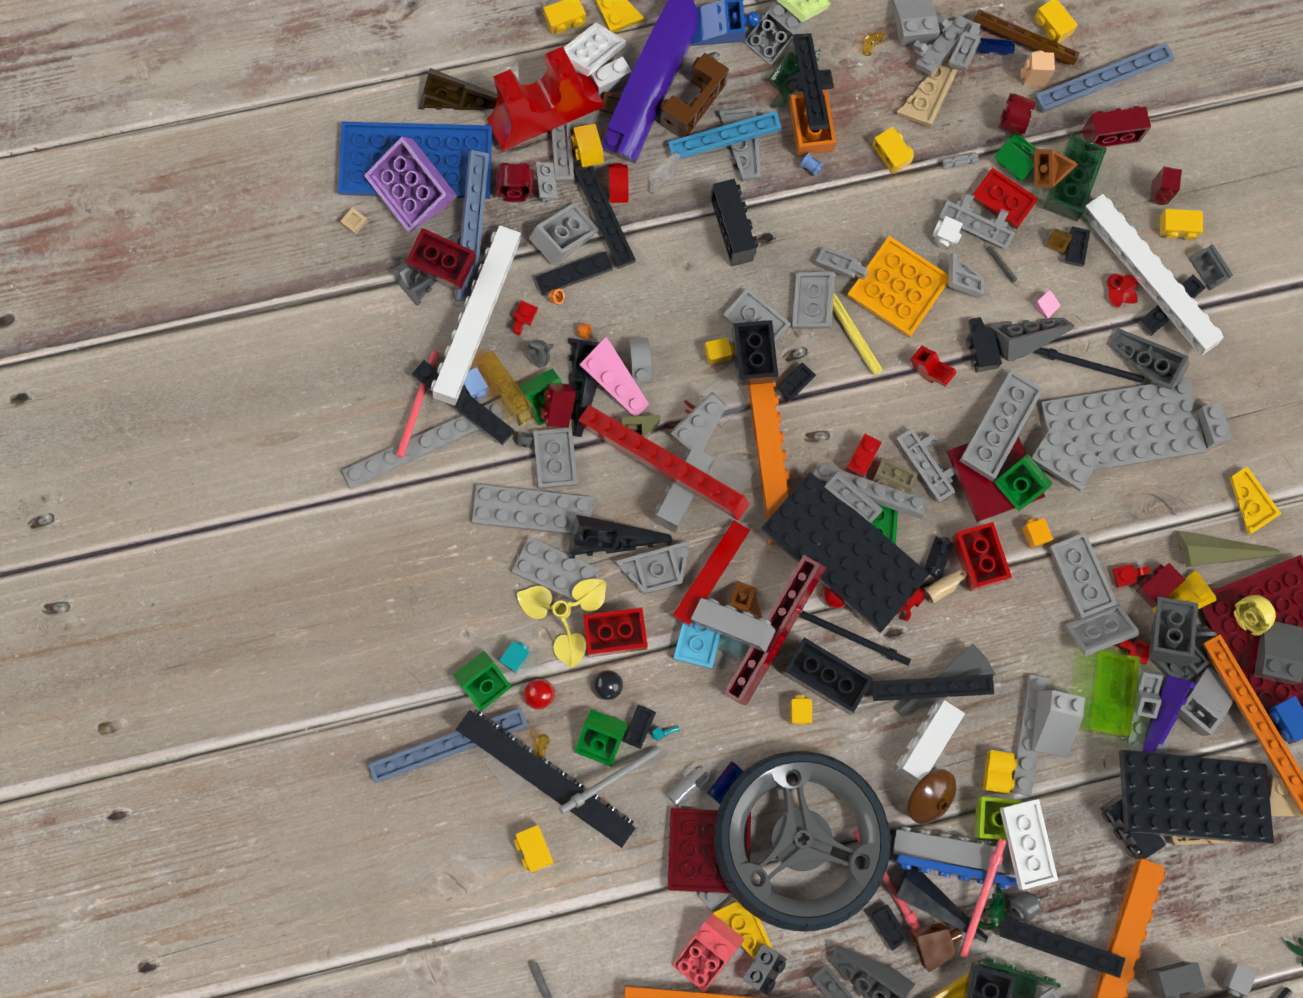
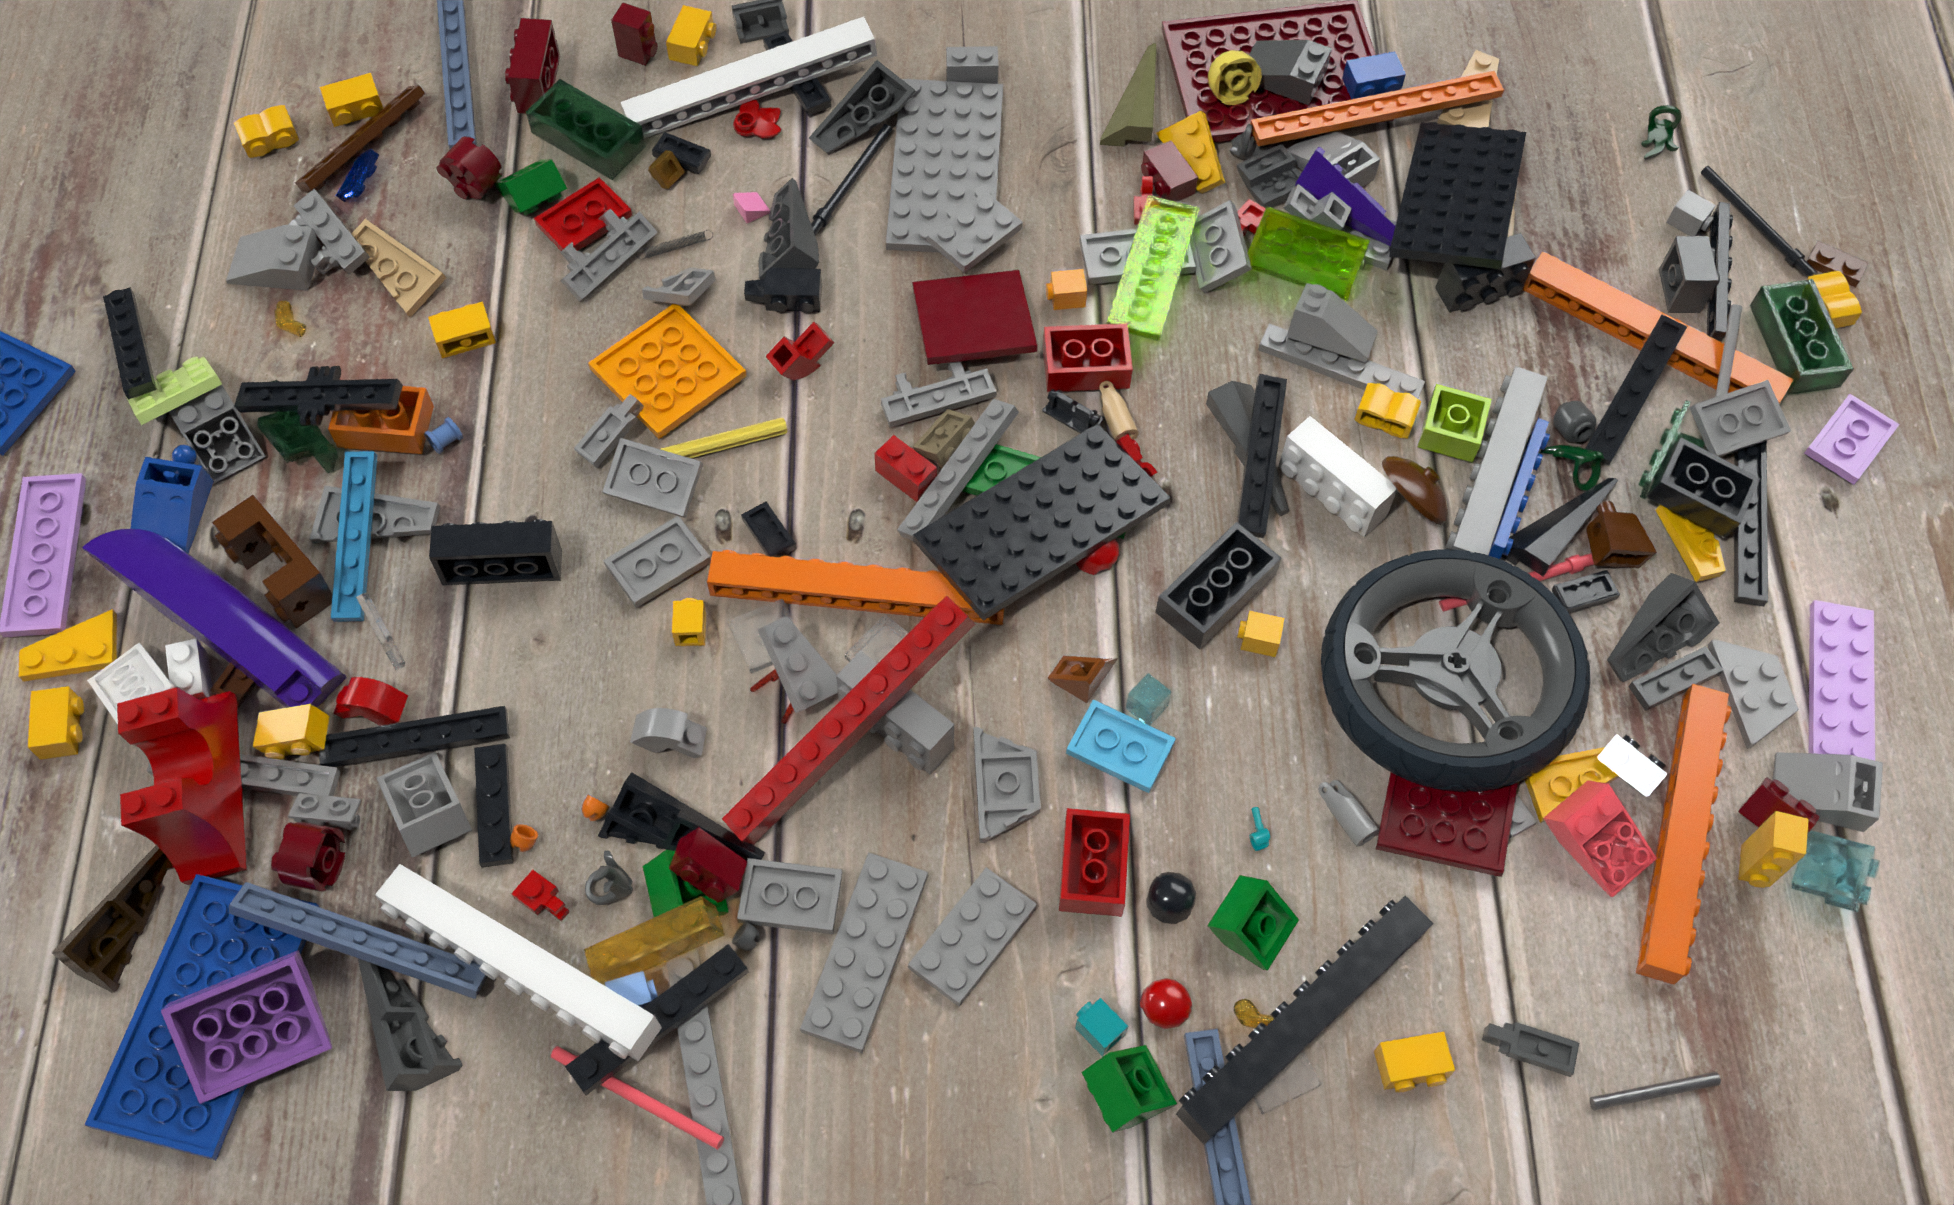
camera: 70 degrees left, 15 degrees down
tan plate [340,207,368,235] -> none
dark red brick [406,228,477,291] -> none
light yellow plant [517,579,606,668] -> none
light grey bar [559,746,662,814] -> none
black wedge [568,515,673,559] -> none
bright pink wing [579,337,649,416] -> none
olive slope [621,415,661,438] -> none
black plate [622,704,656,750] -> none
red tile [672,520,750,626] -> none
light grey brick [691,598,776,652] -> none
clear blue plate [707,761,744,805] -> none
dark red brick [723,555,827,706] -> none
black brick [732,320,778,386] -> none
black bar [800,610,911,666] -> none
light grey plate [824,471,883,523] -> none
white brick [932,216,963,249] -> none
light grey axle [942,152,979,169] -> none
light grey hinge [949,22,981,72] -> none
light grey plate [959,370,1043,481] -> none
coral bar [959,838,1007,957] -> none
green slope [994,454,1053,511] -> none
white plate [1000,799,1058,890] -> none
light nougat brick [1021,51,1055,86] -> none
dark orange slope [1034,149,1078,188] -> none
dark grey slope [1148,596,1198,666] -> none
yellow wing [1229,466,1282,536] -> none
none -> clear neon green plate [1106,195,1200,341]
none -> dark grey hinge [1482,1022,1579,1077]

